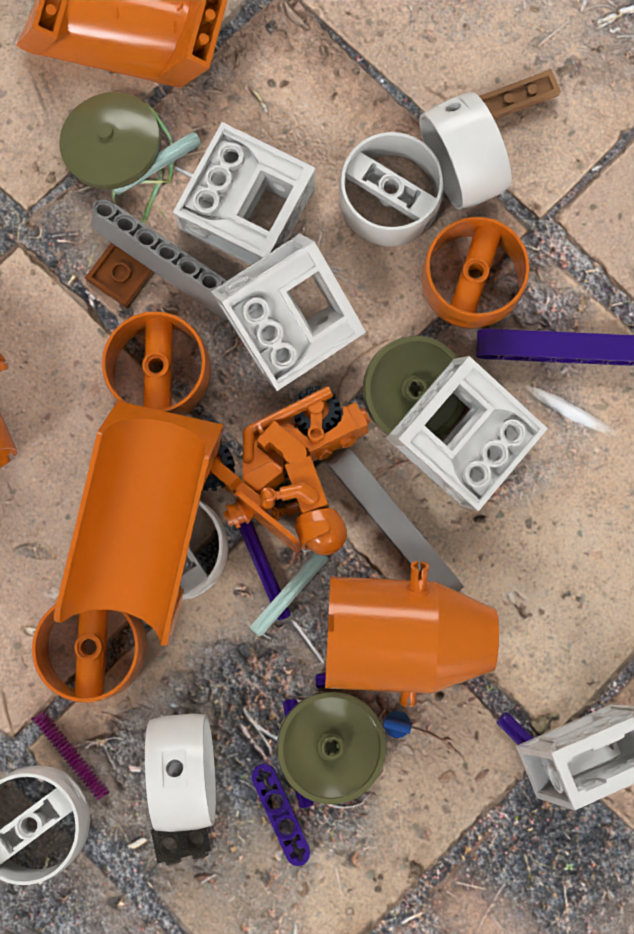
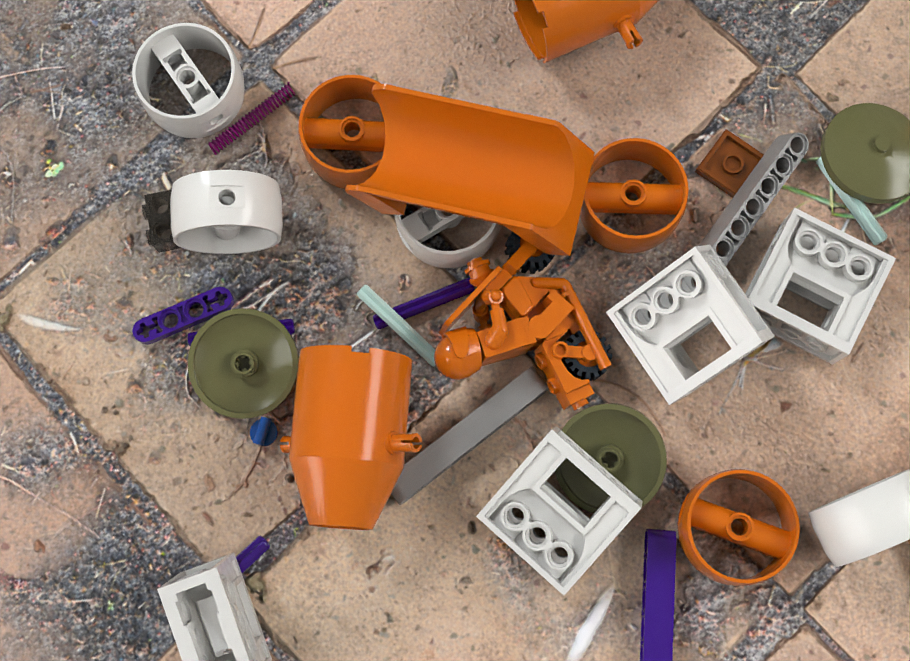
camera: 90 degrees right, 5 degrees down
white cylinder [339,132,444,247] -> none

